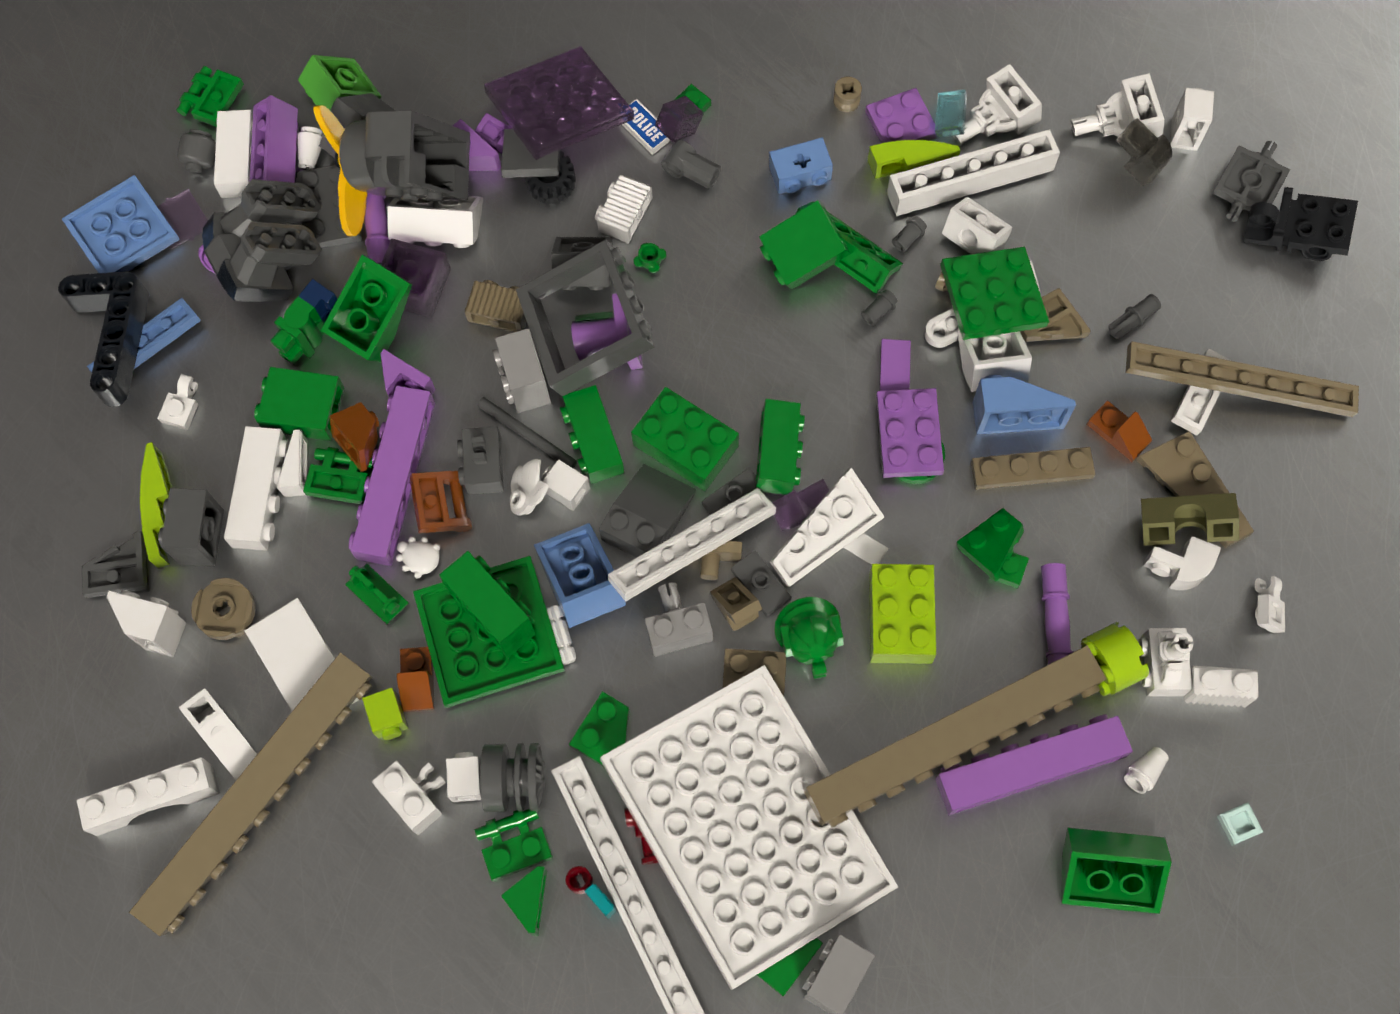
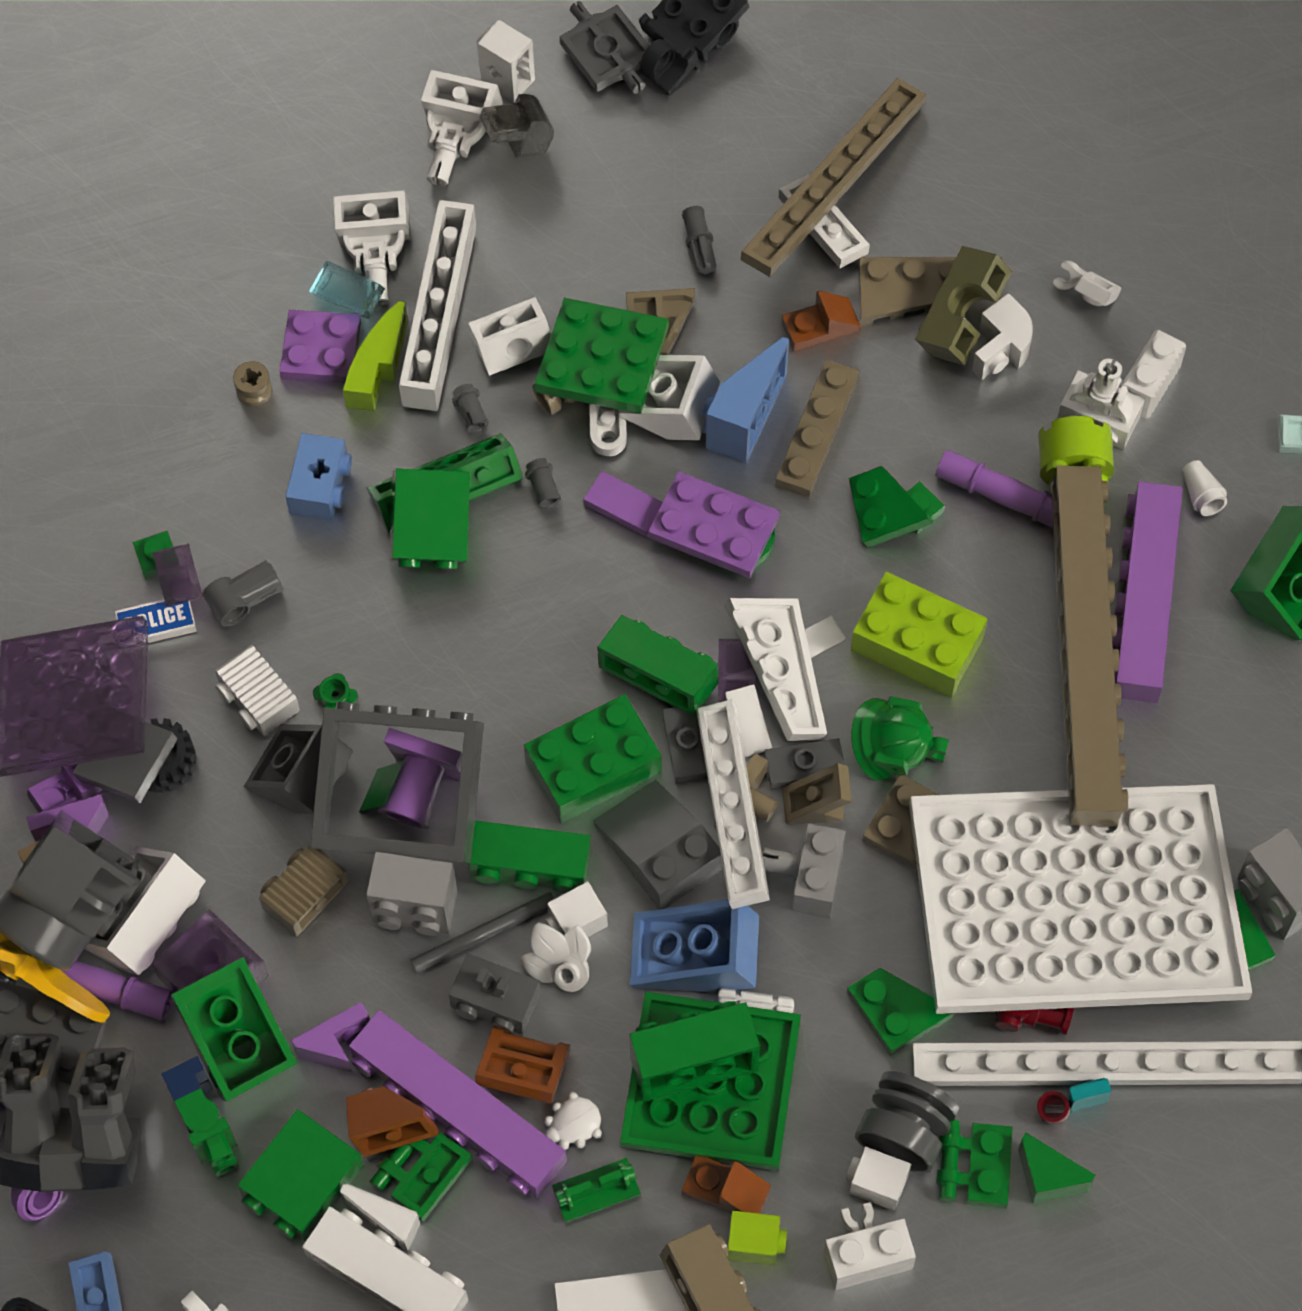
camera: 65 degrees left, 5 degrees down
none -> white sticker [725,684,772,757]

